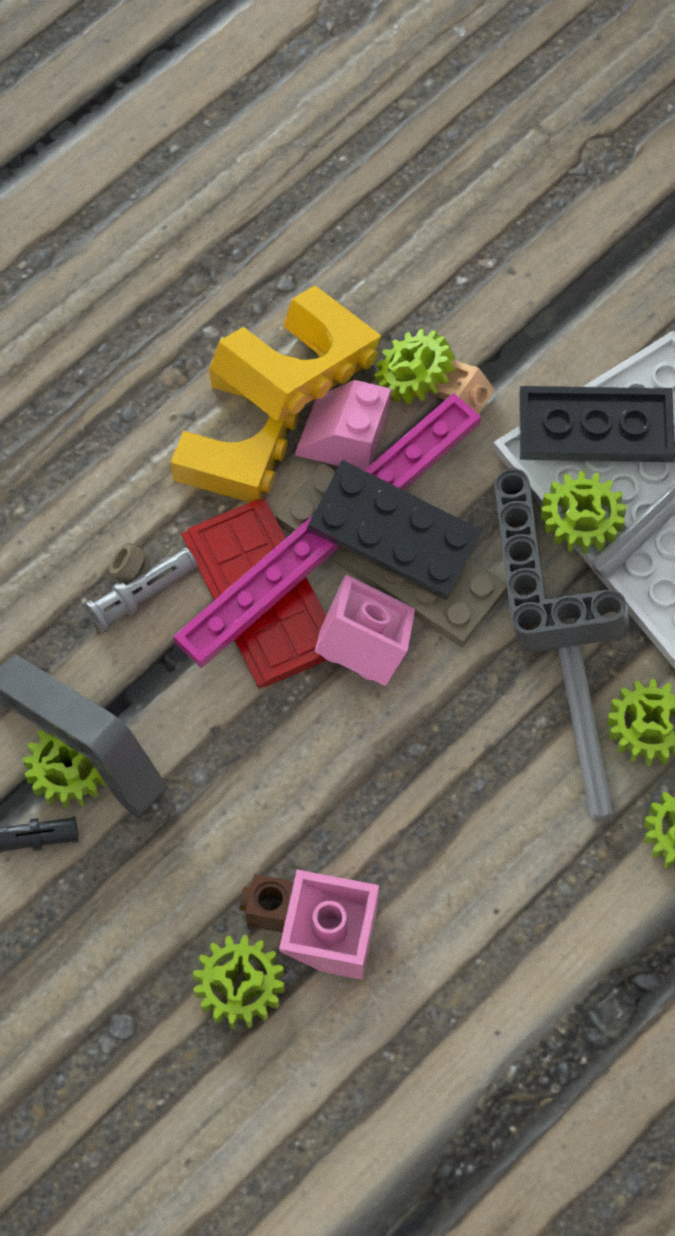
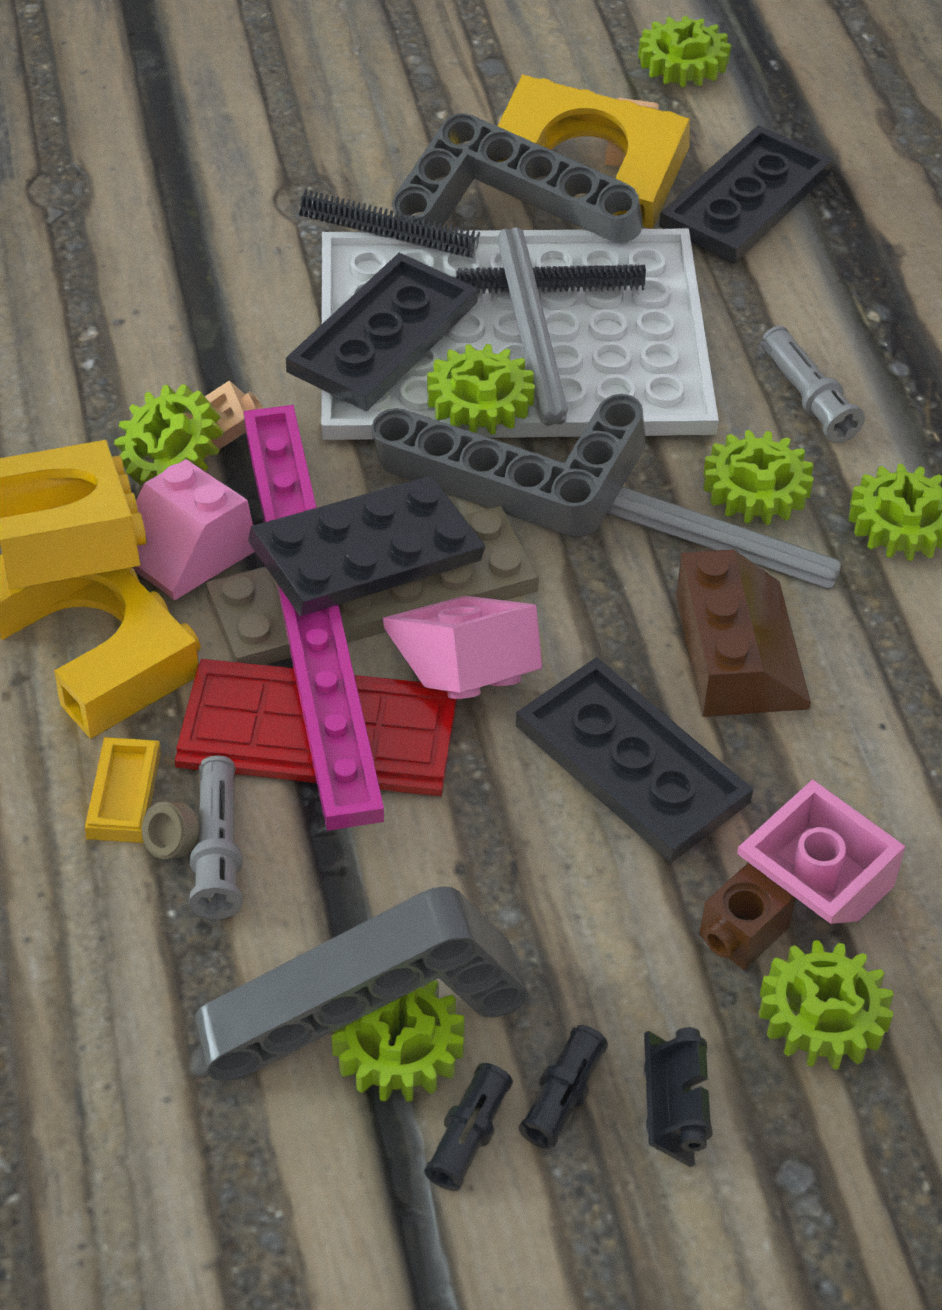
camera: 60 degrees left, 15 degrees down
none -> yellow tile [85,737,161,843]
none -> black plate [516,657,754,863]
none -> black pin [519,1025,608,1149]
none -> black hinge [644,1027,713,1167]
none -> reddish brown slope [676,549,811,717]

